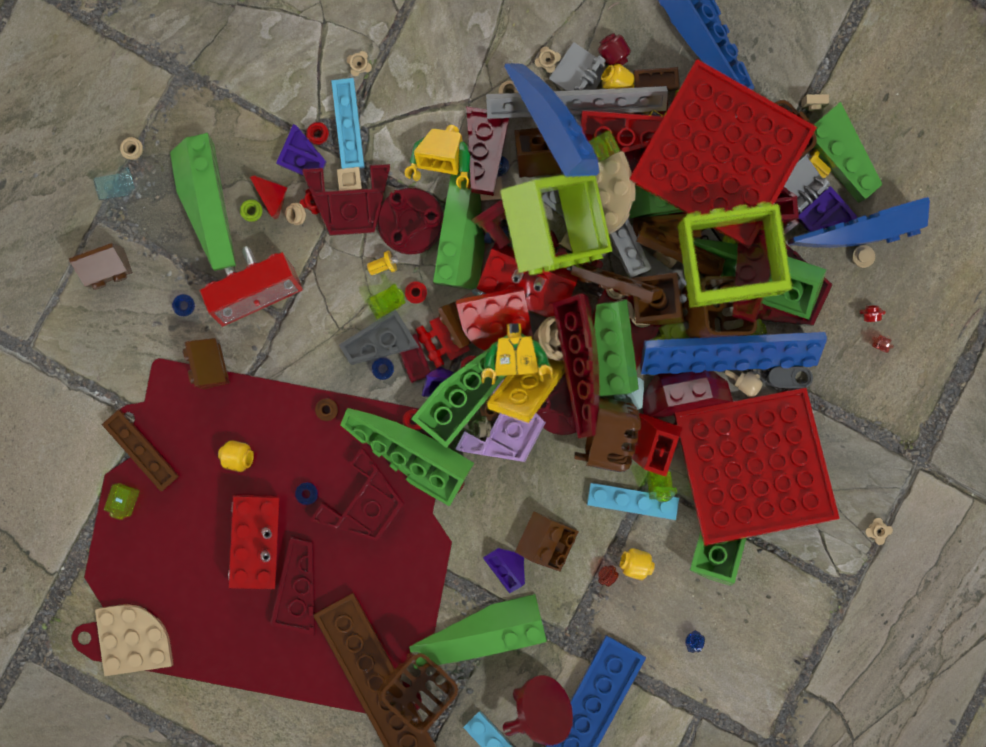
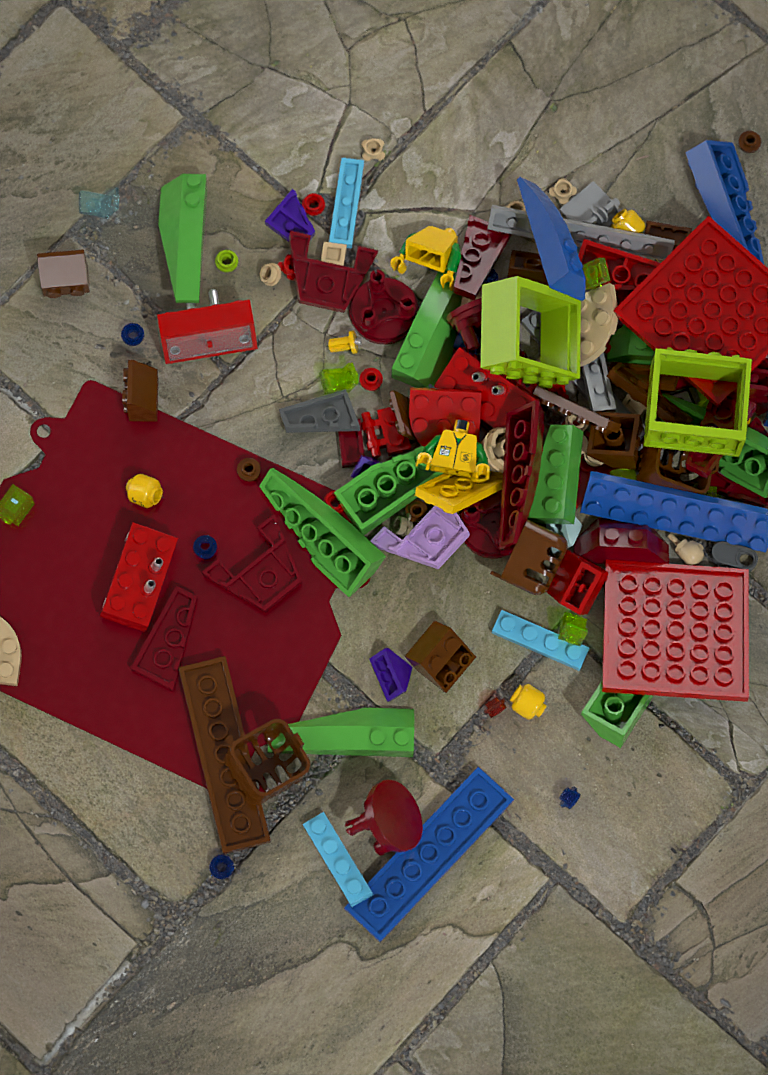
camera: 15 degrees right, 15 degrees down
reddish brown plate [101,409,179,491] -> none
tan plate [120,137,143,160] -> none
red slope [250,175,287,220] -> none
clear blue plate [372,358,394,380] -> none
dark red head [598,33,631,66] -> none

